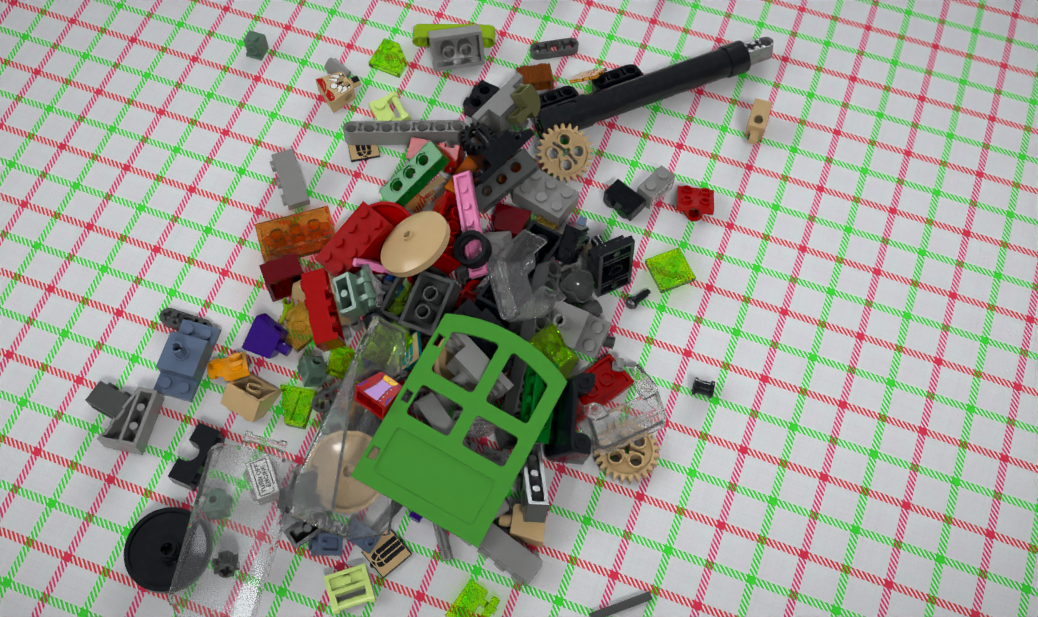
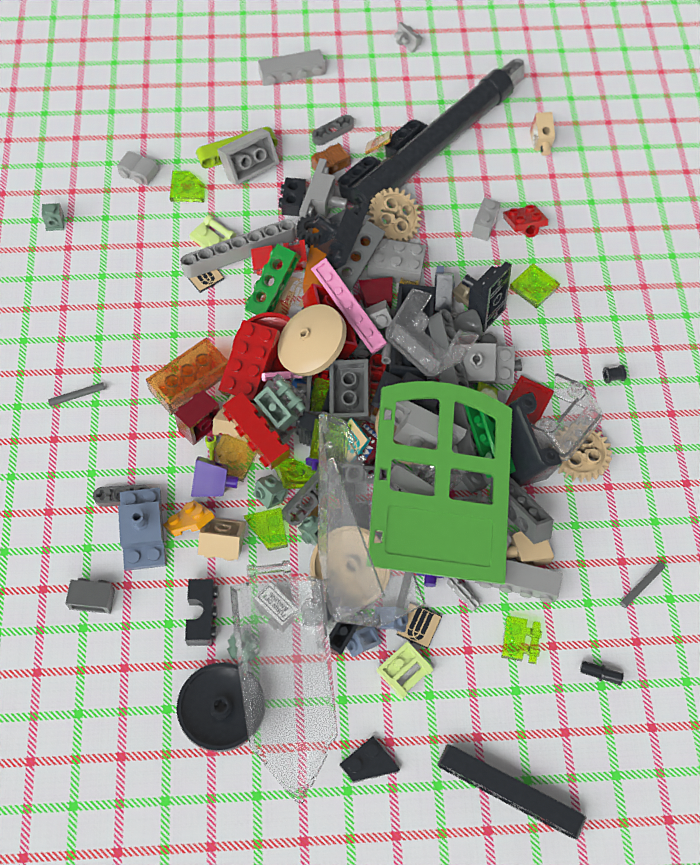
camera: 25 degrees left, 0 degrees up
light grey wedge [97,387,164,455] -> none
dark grey gear [212,550,240,578] -> none
light grey wedge [270,149,310,210] -> none
tan torso [316,72,361,113] -> none
light grey cone [324,58,351,78] -> none
red torso [354,372,405,421] -> none
black tyre [453,230,492,269] -> none
olive brick [506,83,541,124] -> none
clear neon green plate [527,323,572,367] -> none
black brick [603,179,646,221] -> none
light grey hand [612,358,637,372] -> none
black piece [625,289,651,309] -> none
none -> dark grey bar [48,382,105,406]
none -> light grey brick [117,151,158,185]

